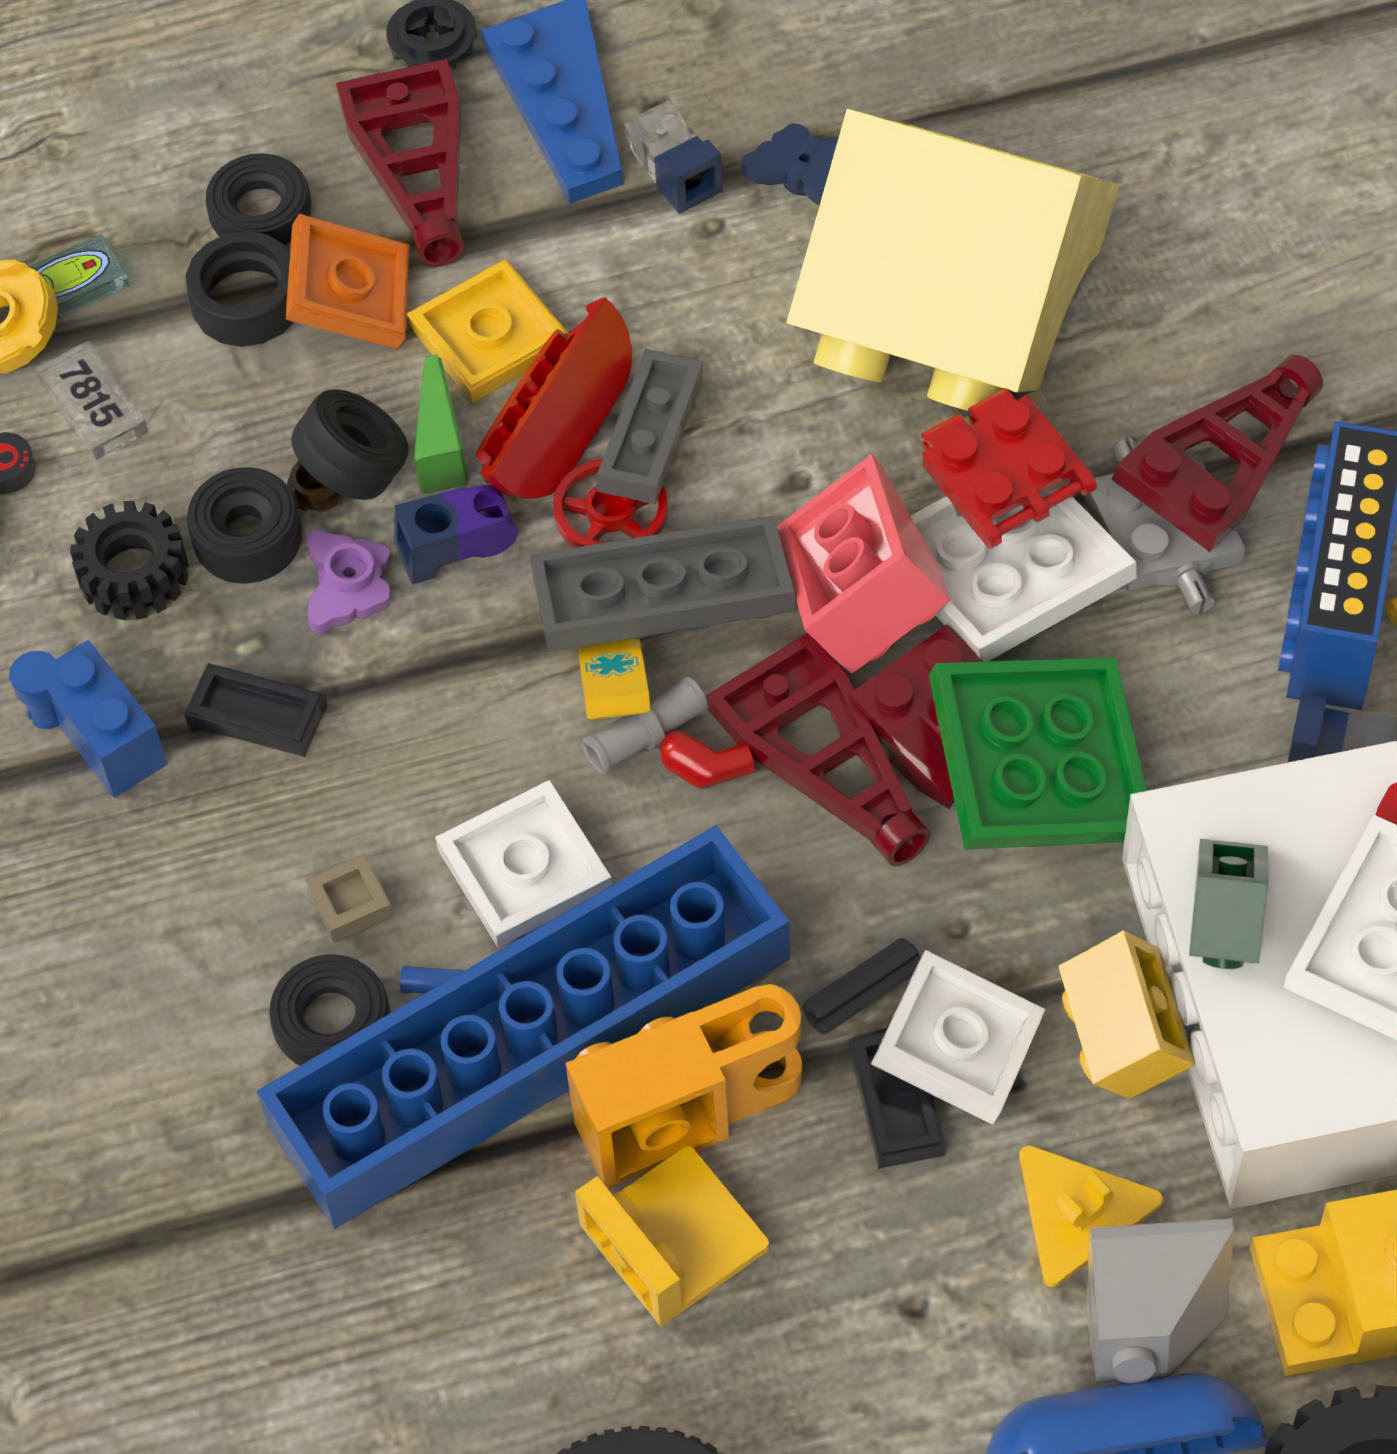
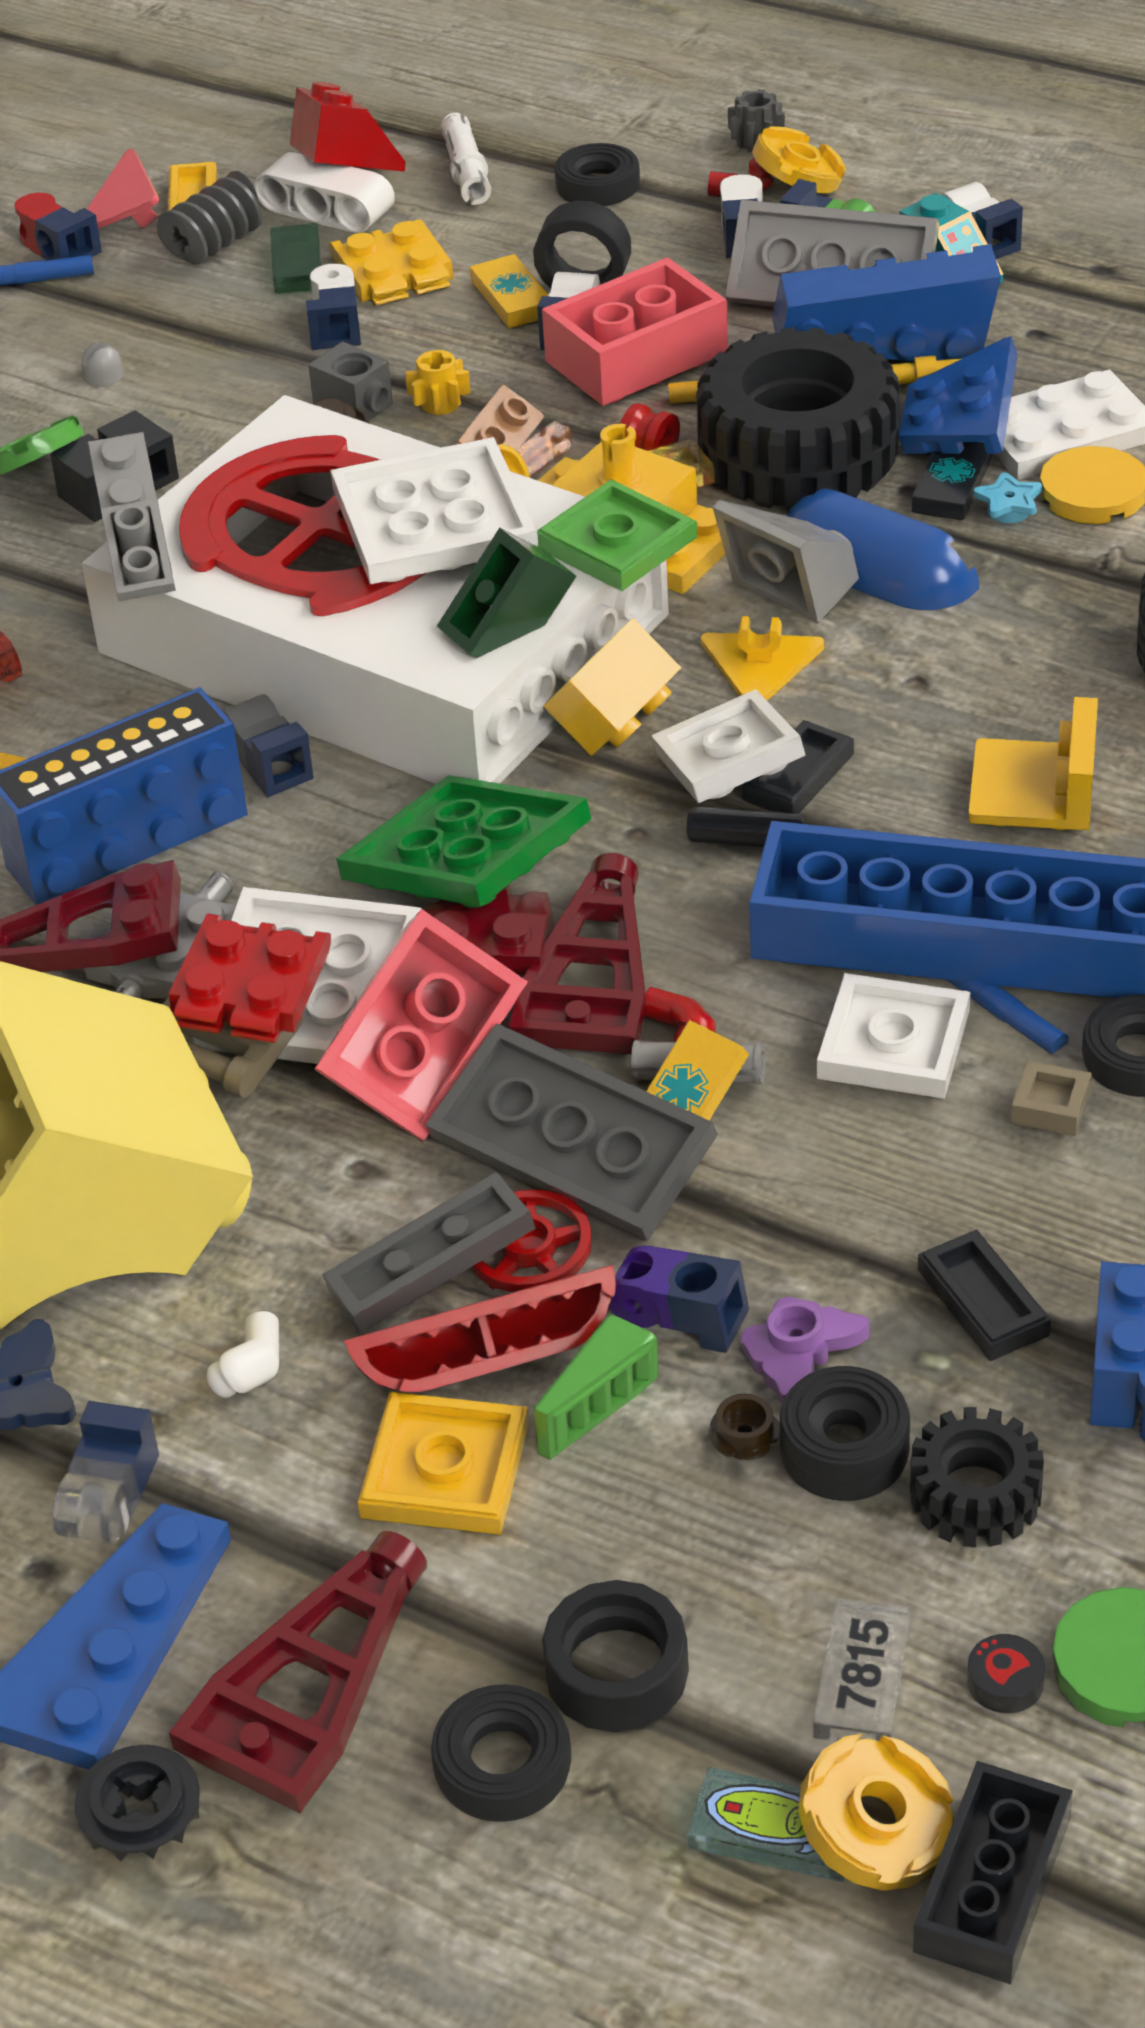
camera: 135 degrees left, 15 degrees down
orange tile [286,214,410,350] -> none
black tyre [291,389,409,500] -> none
light orange brick [565,984,802,1188] -> none
none -> white arm [206,1311,279,1398]
none -> bright green tile [537,479,697,592]

